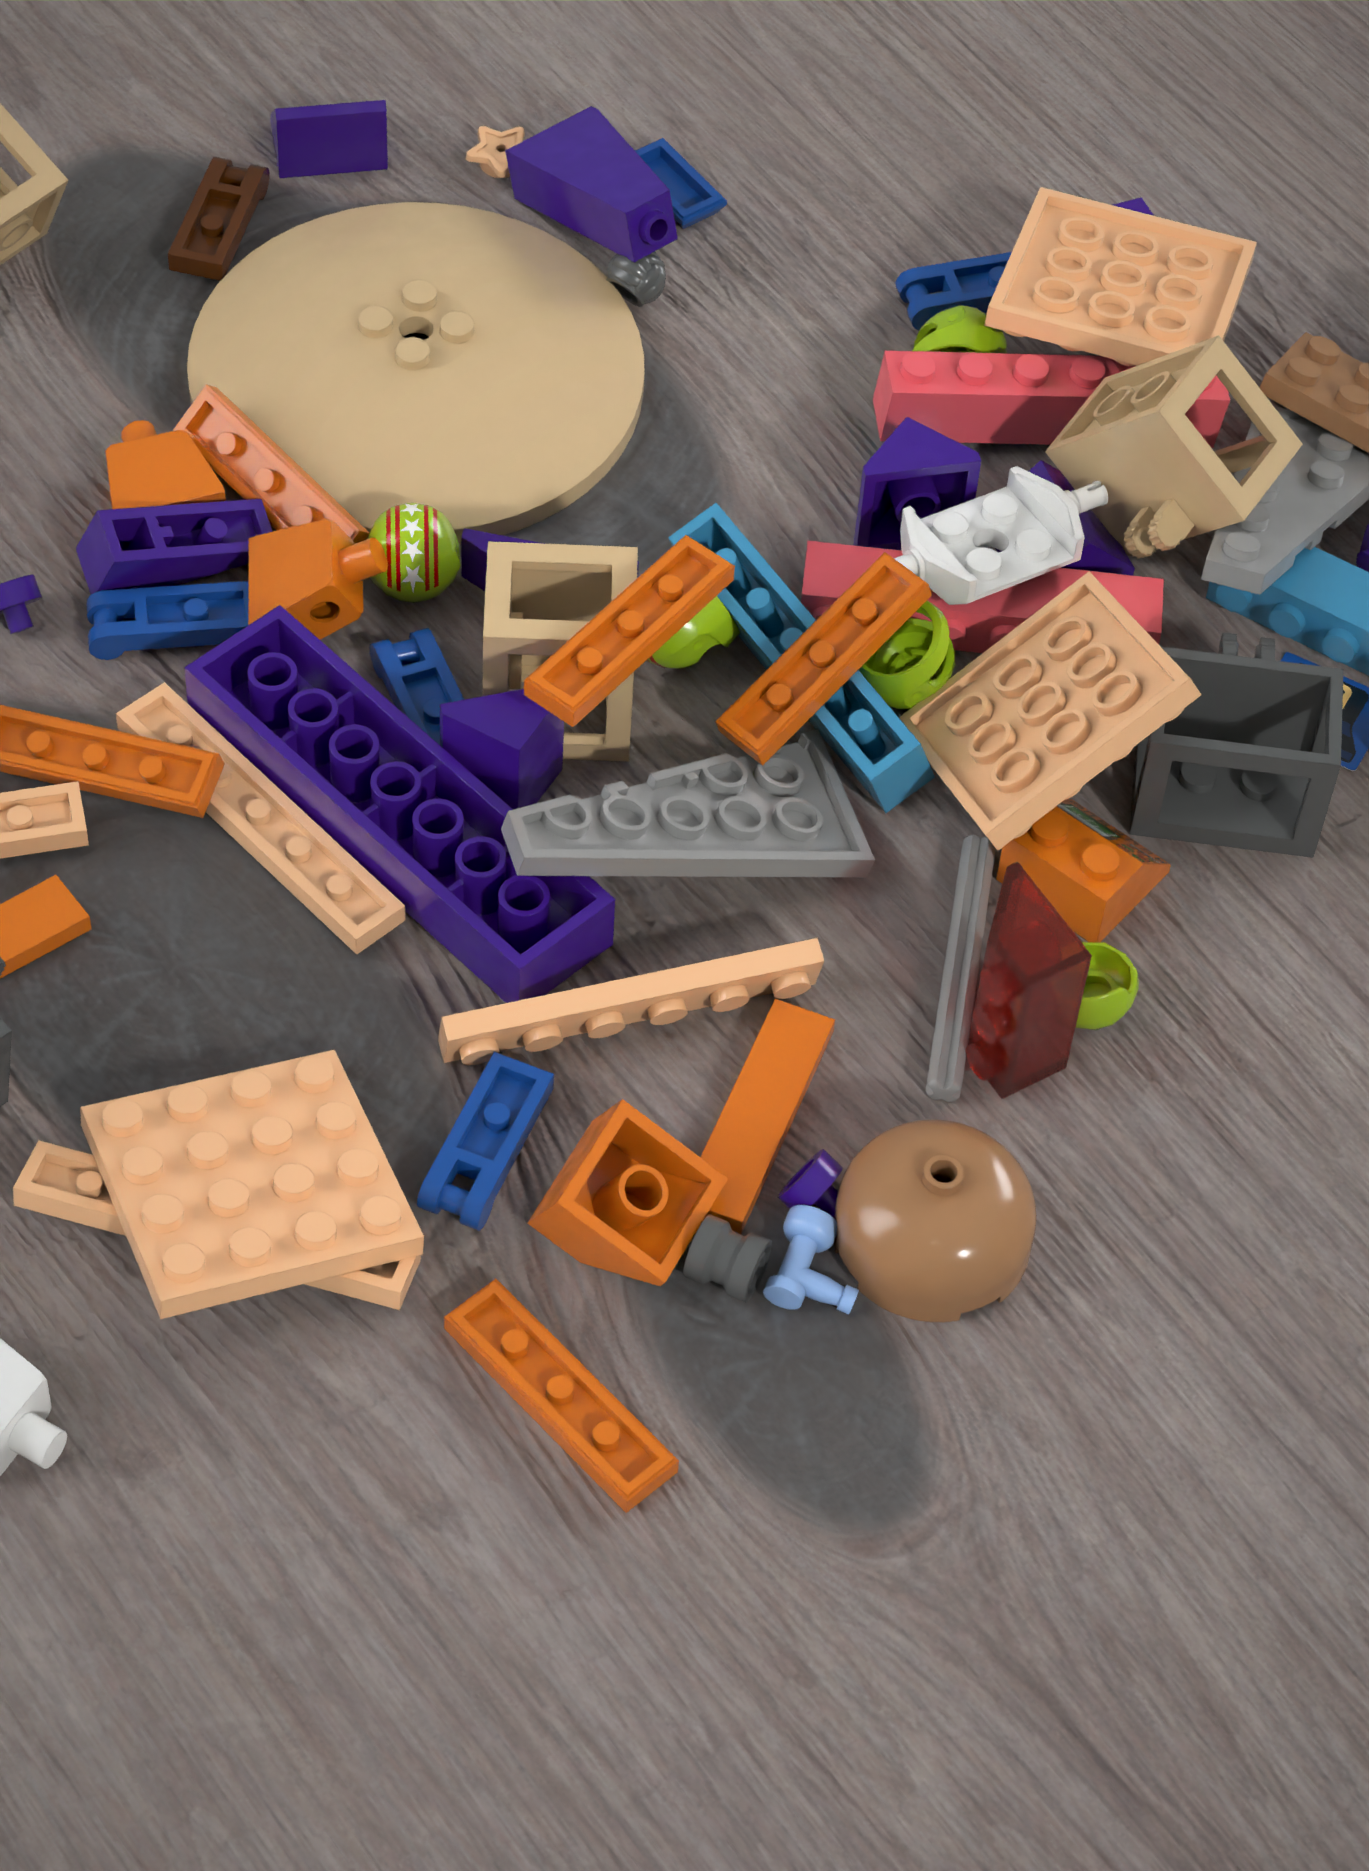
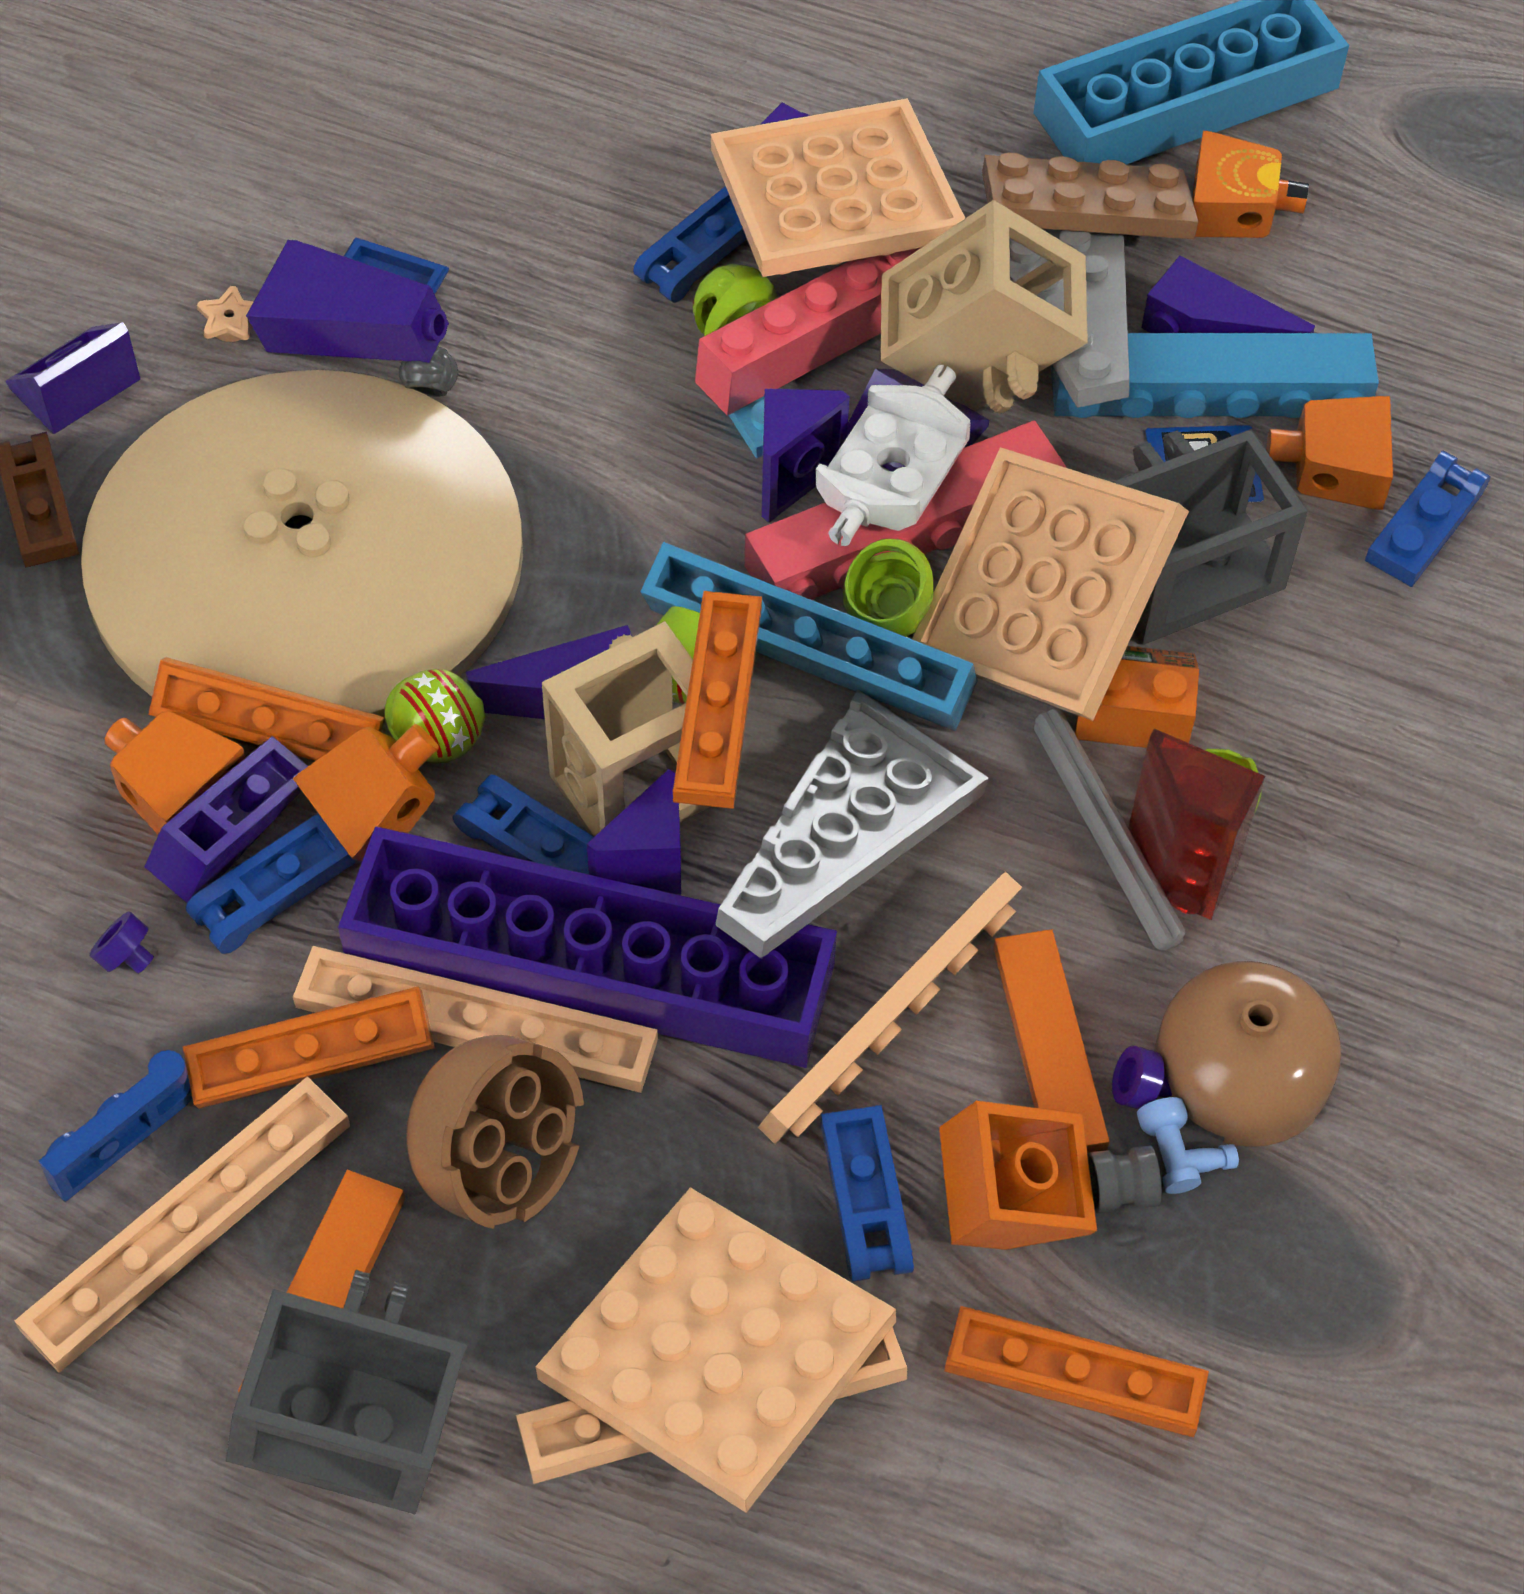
camera: 30 degrees left, 5 degrees up
orange tile [715,552,932,766] -> none
none -> medium nougat cylinder [406,1035,584,1229]

